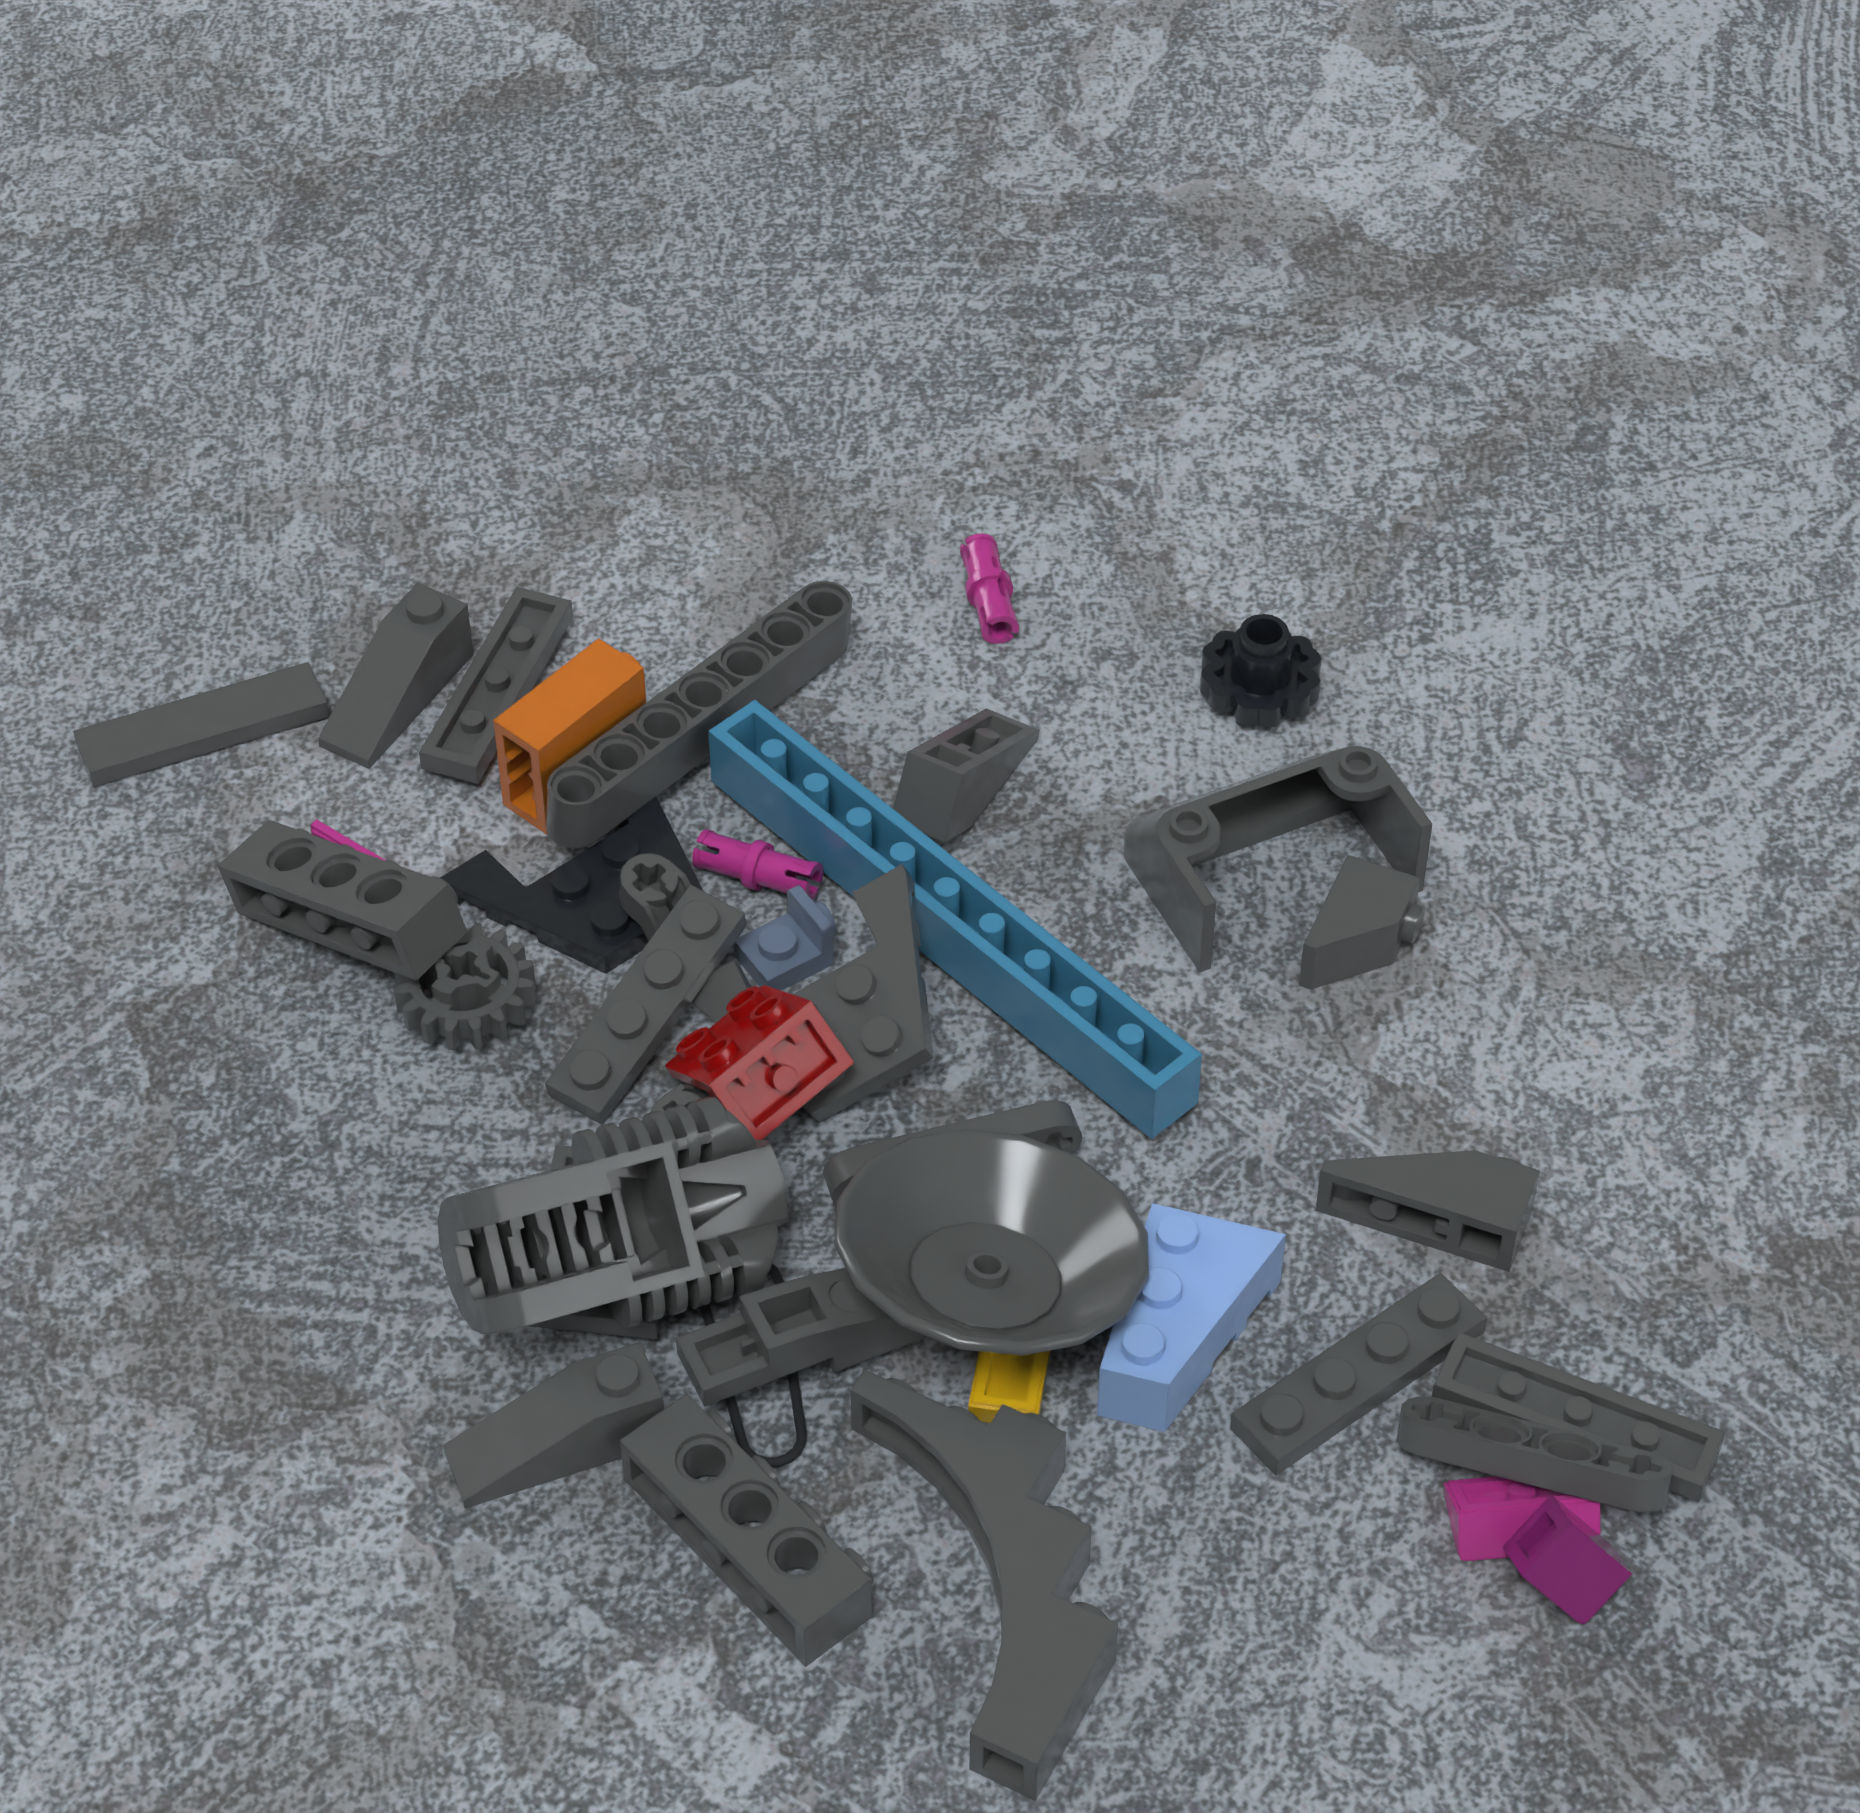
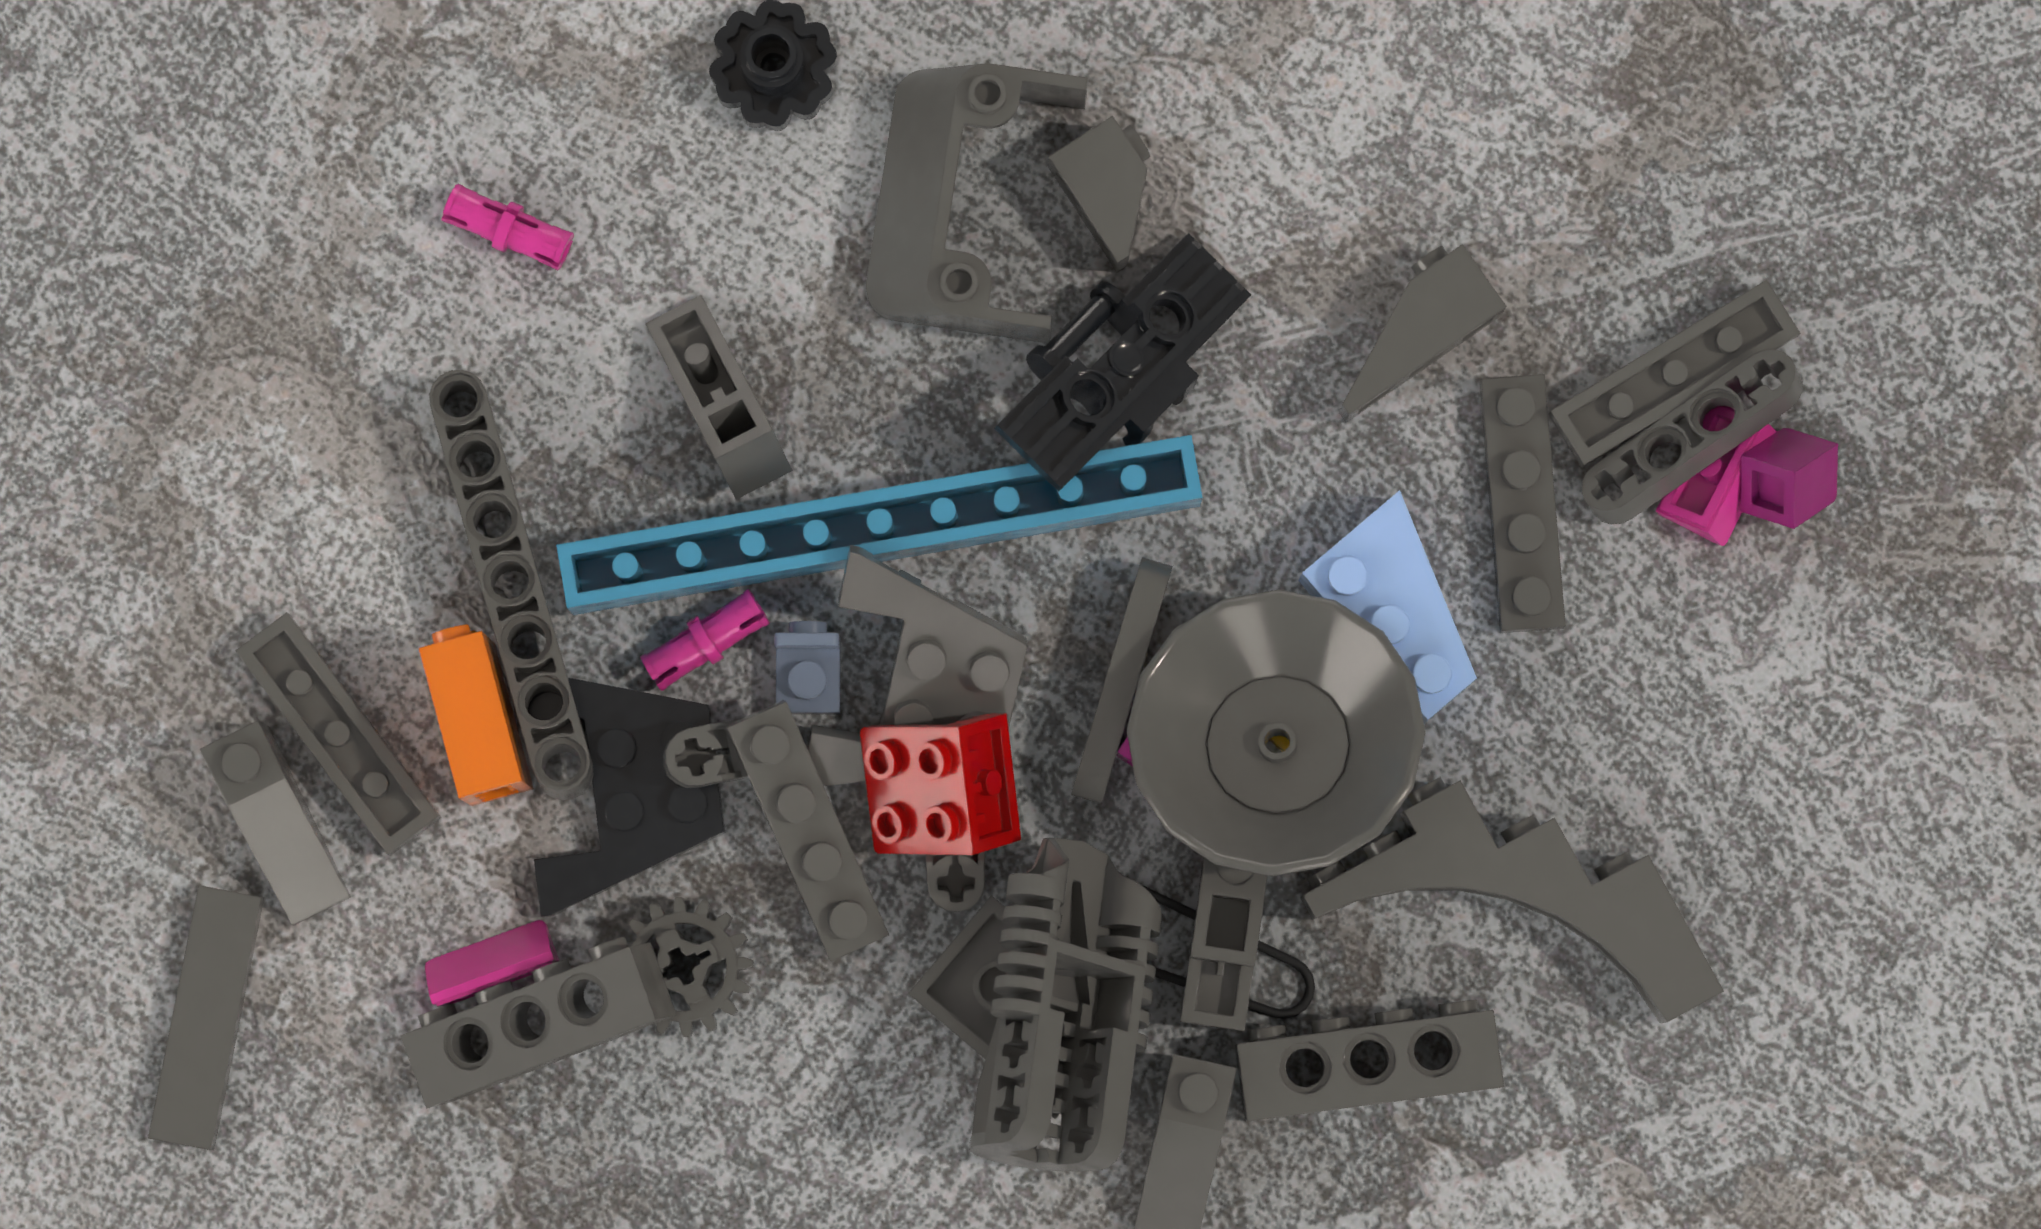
camera: 55 degrees left, 35 degrees up
none -> black piece [994,233,1251,491]

